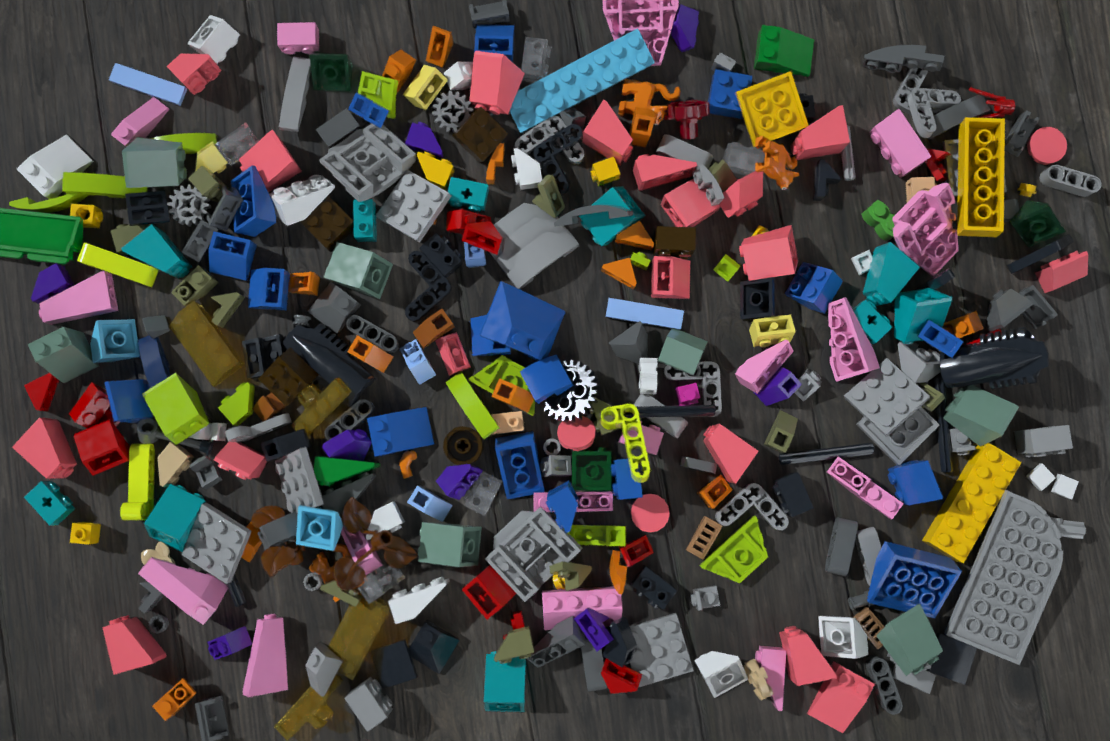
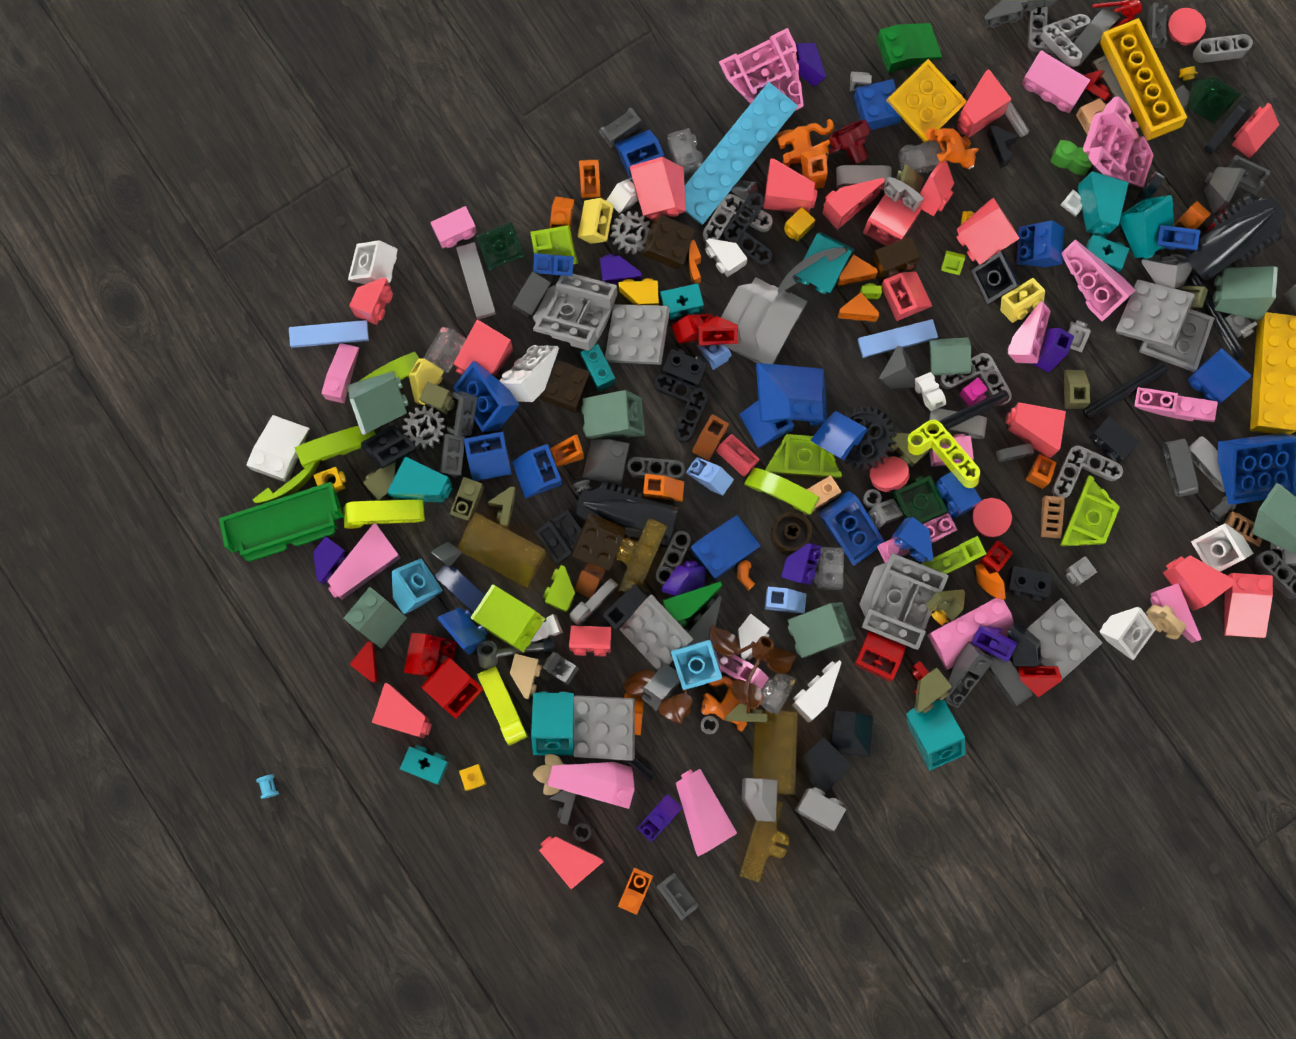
camera: 25 degrees left, 5 degrees down
orange slope [492,378,534,413] -> none
olive slope [532,175,565,218] -> none

